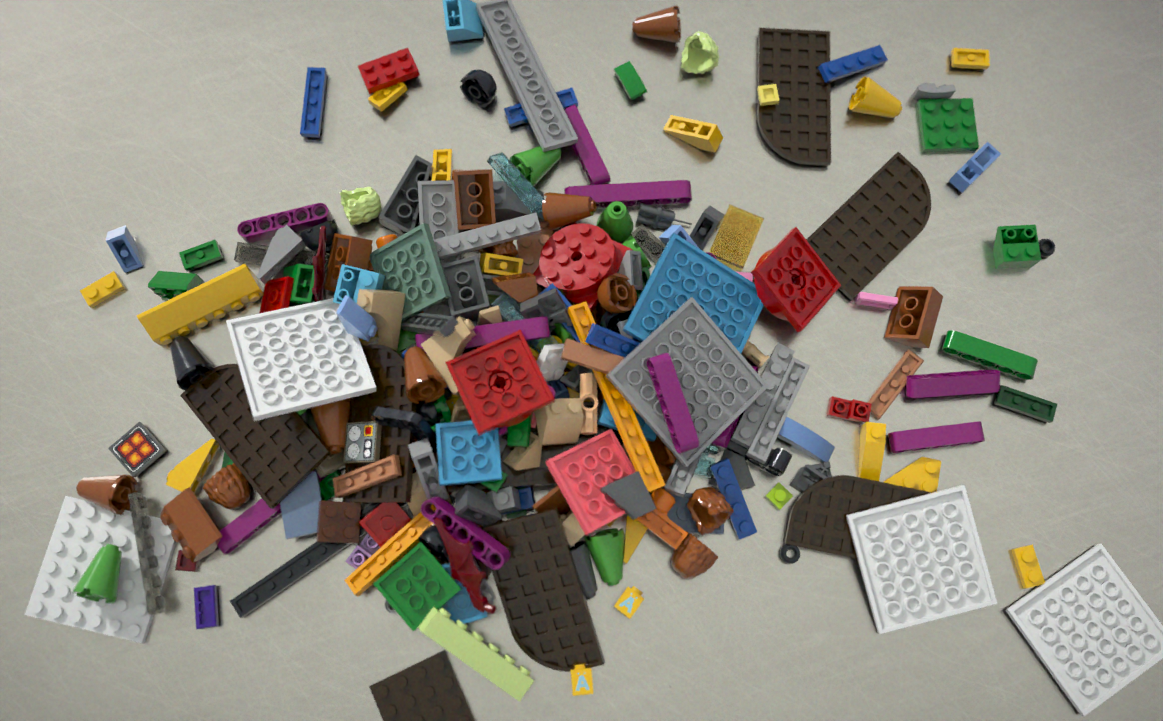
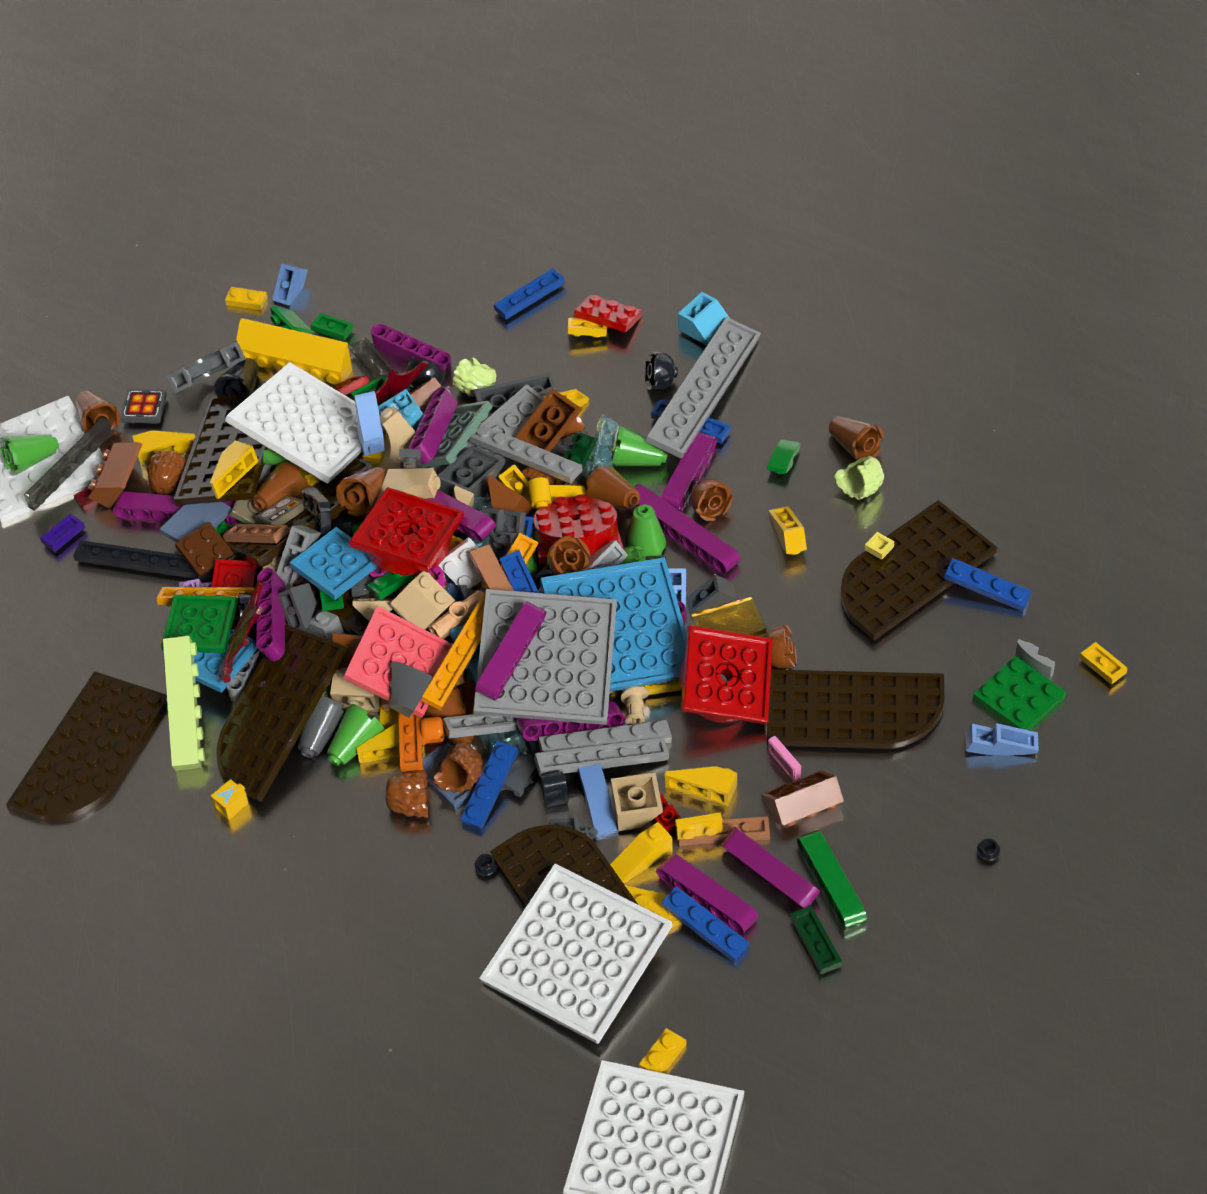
camera: 55 degrees right, 25 degrees down
light grey slope [257,225,306,285] -> none
yellow brick [613,586,644,619] -> none
dark grey piece [636,203,692,229] -> none
lime plate [764,482,793,510] -> none
yellow cone [849,76,902,118] -> none
green slope [993,225,1041,269] -> none
none -> dark grey arch [166,340,246,393]
none -> yellow slope [210,440,259,499]
none -> magenta beam [409,387,458,464]
none -> yellow door [528,477,586,510]
none -> dark green hips [563,432,598,473]
none -> tan slope [611,772,663,831]
none -> blue plate [661,886,750,963]
none -> yellow slope [665,766,737,806]
none -> yellow plate [676,812,723,840]
none -> dark orange cylinder [691,479,733,521]
none -> dark orange cylinder [764,625,797,669]

